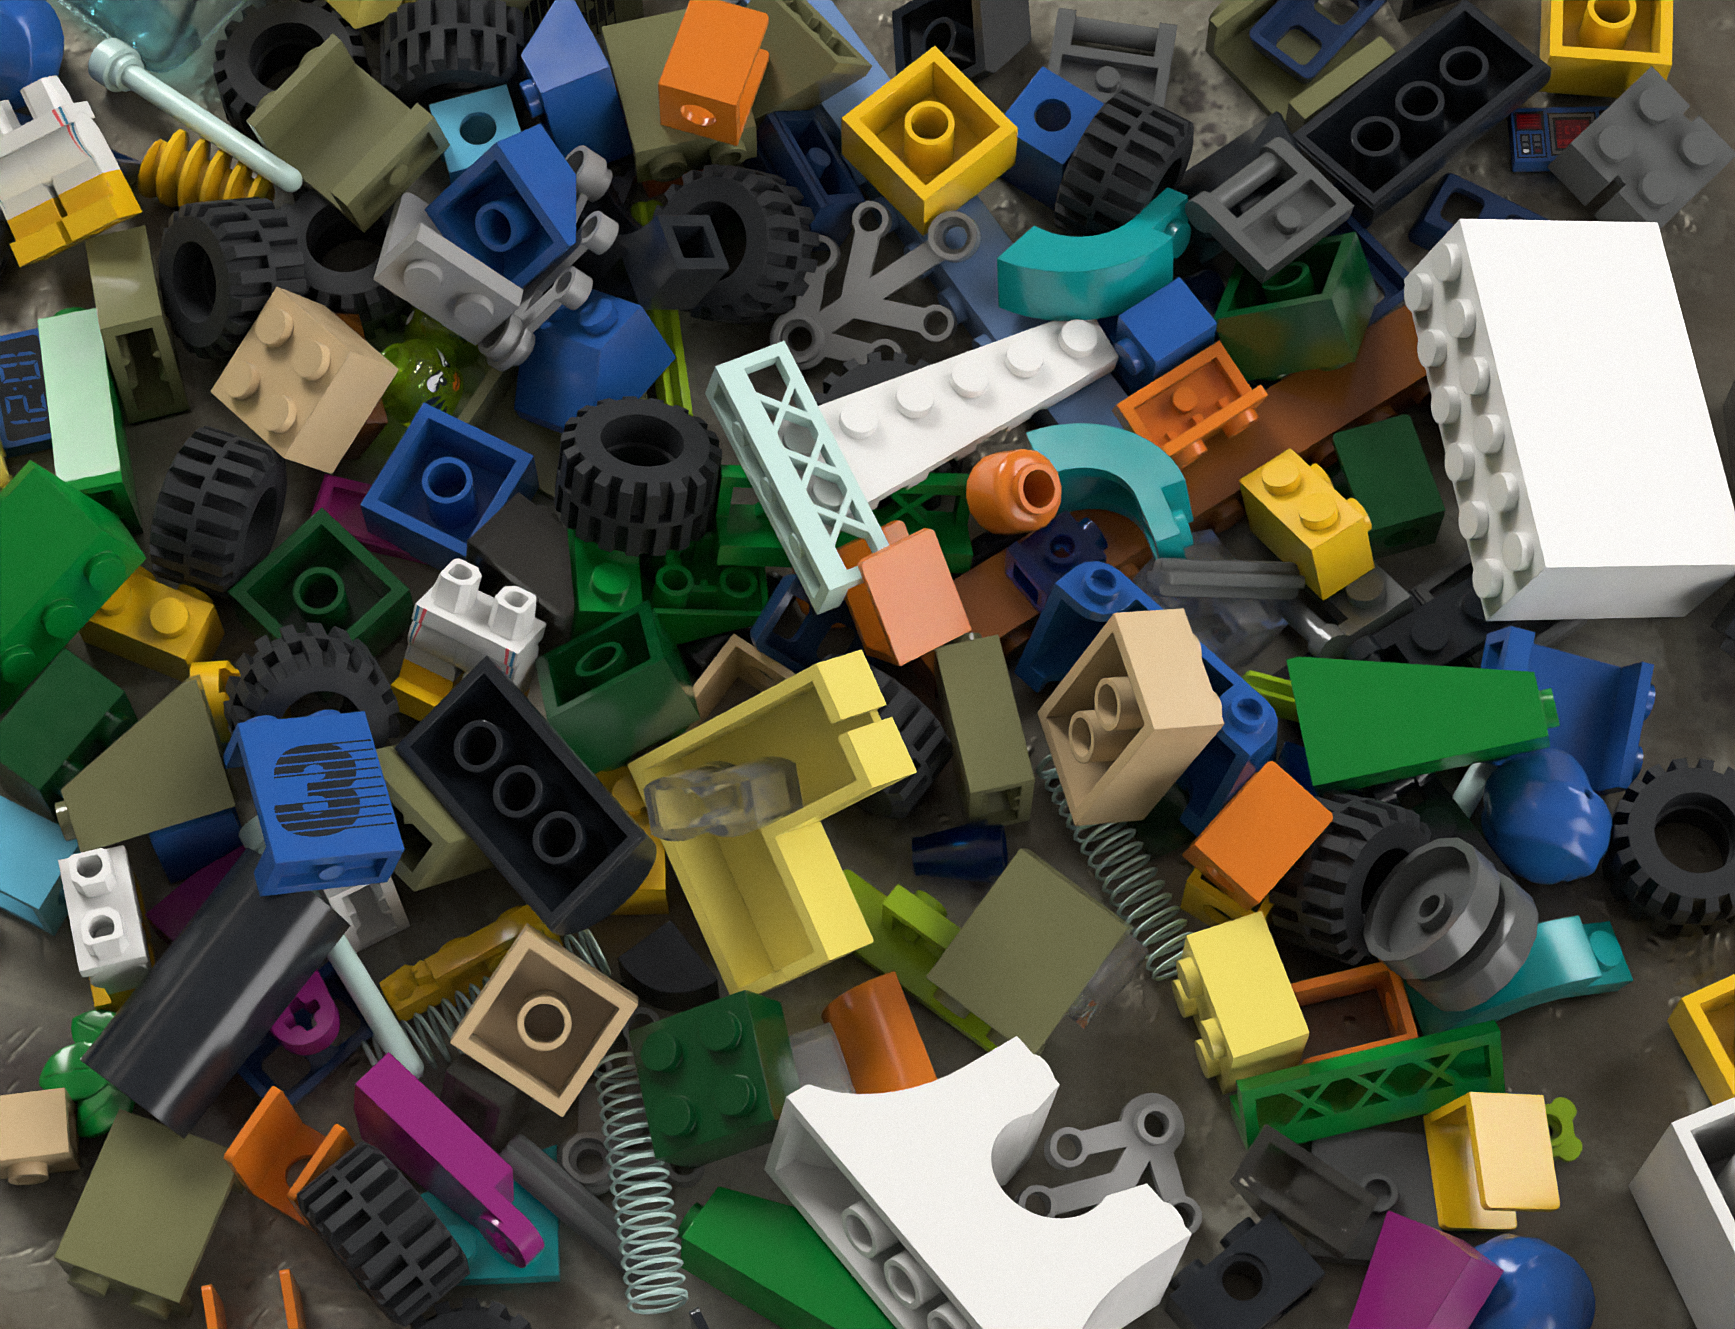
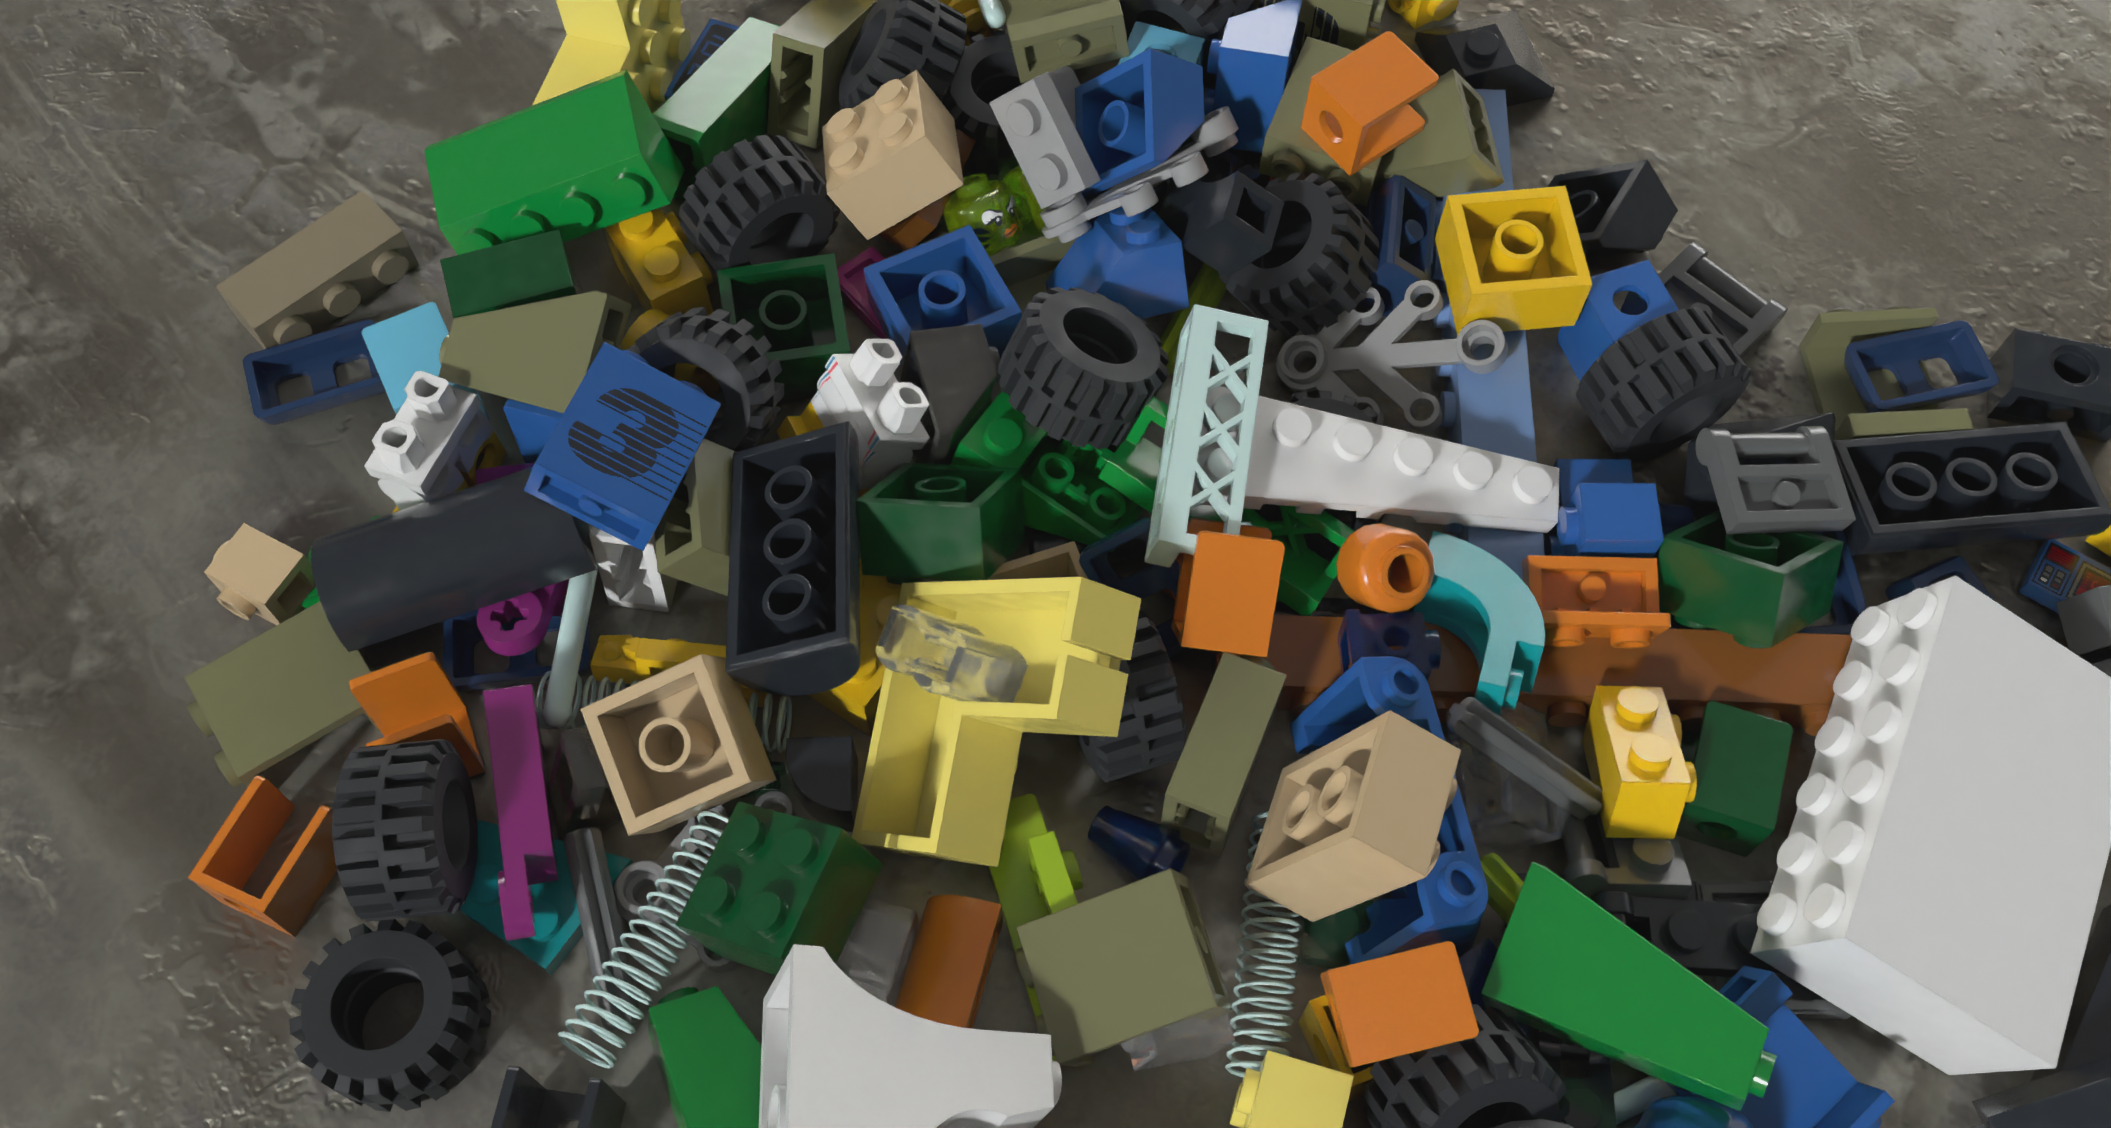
camera: 35 degrees right, 5 degrees down
teal arch [997,187,1191,321] -> none

